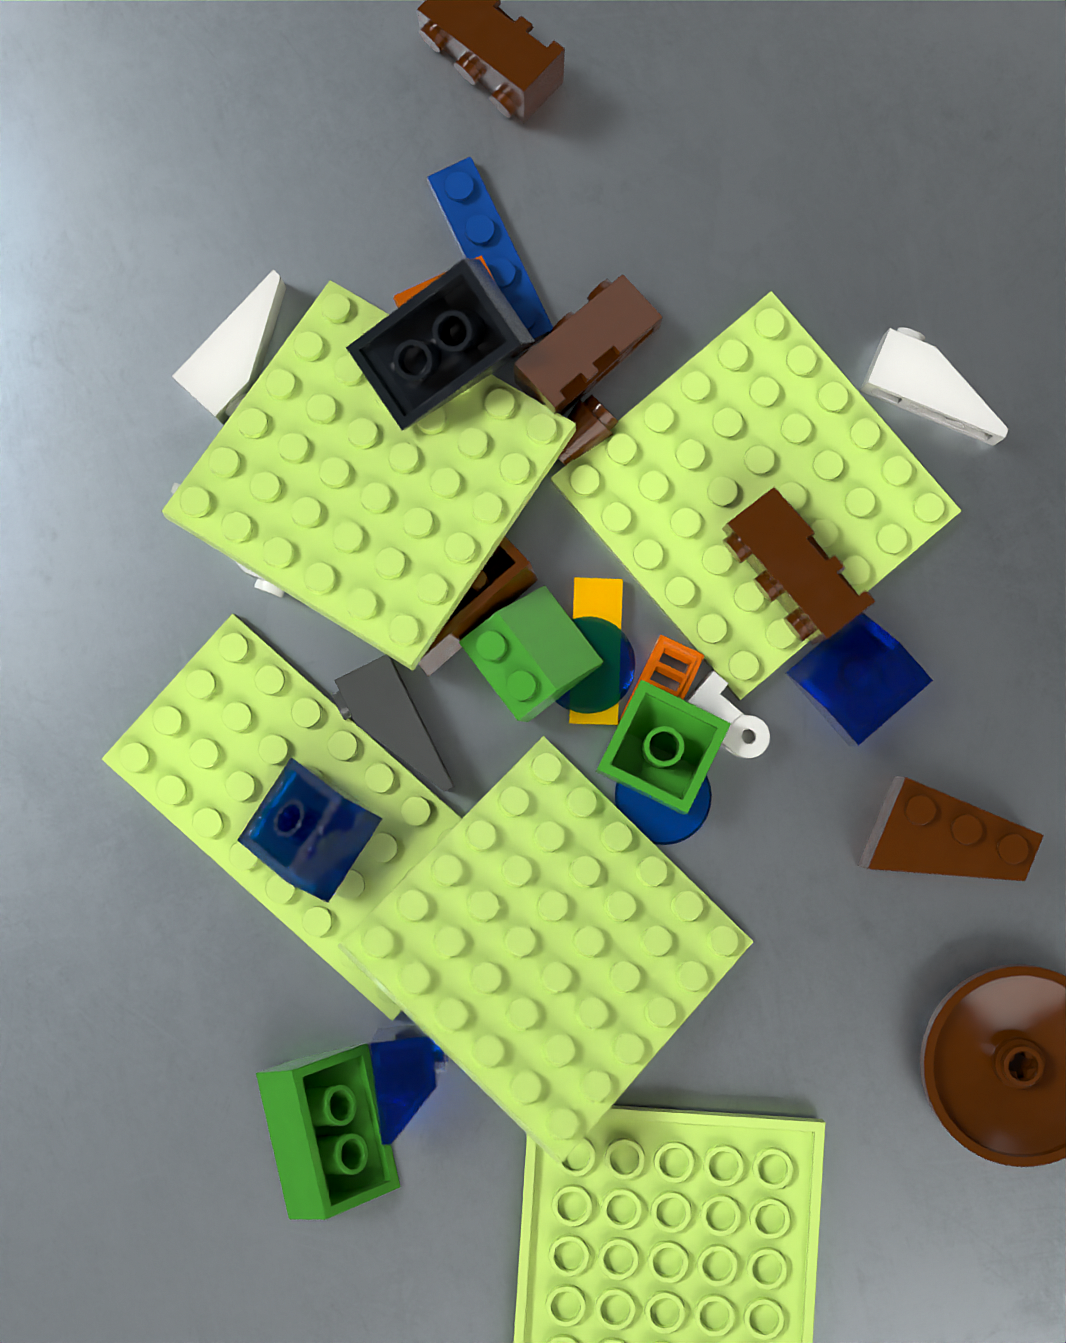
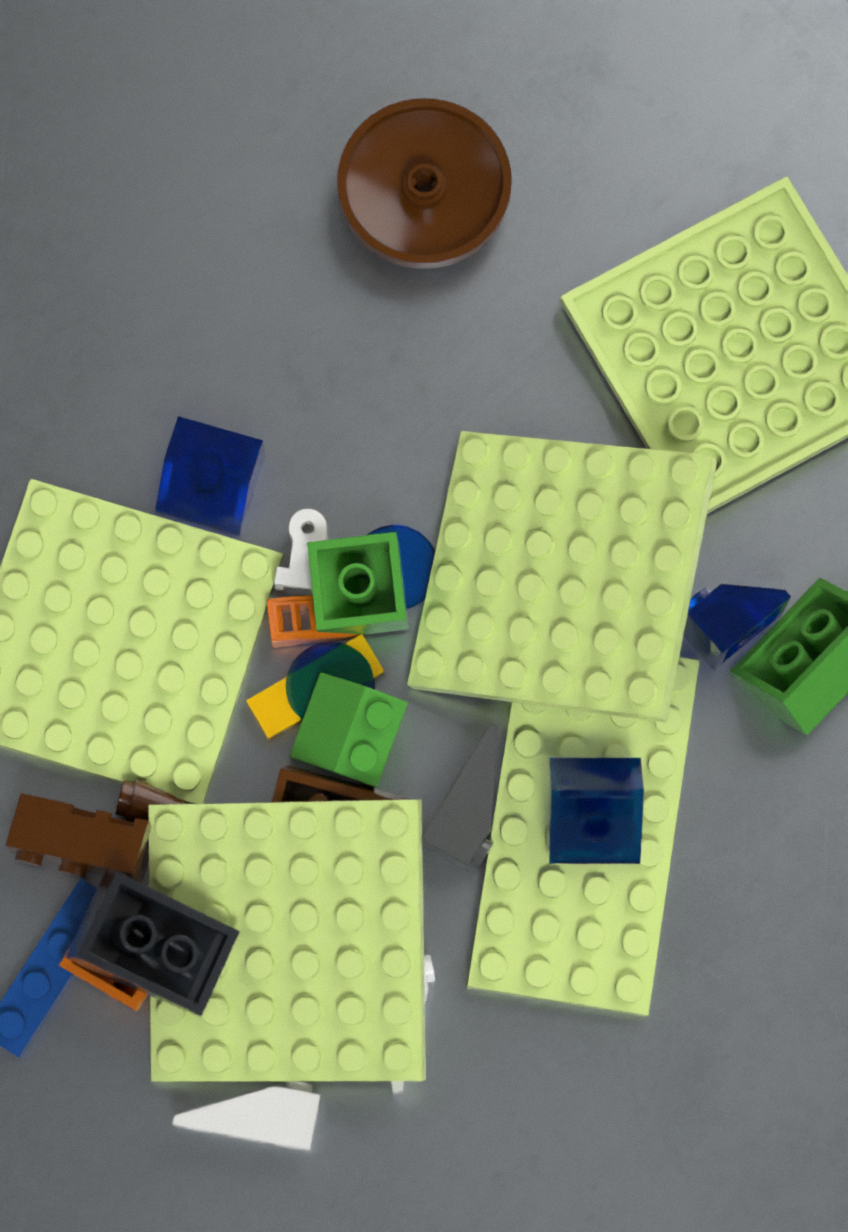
camera: 120 degrees left, 10 degrees down
reddish brown wedge [722,487,876,645] -> none
reddish brown wedge [857,776,1044,881] -> none

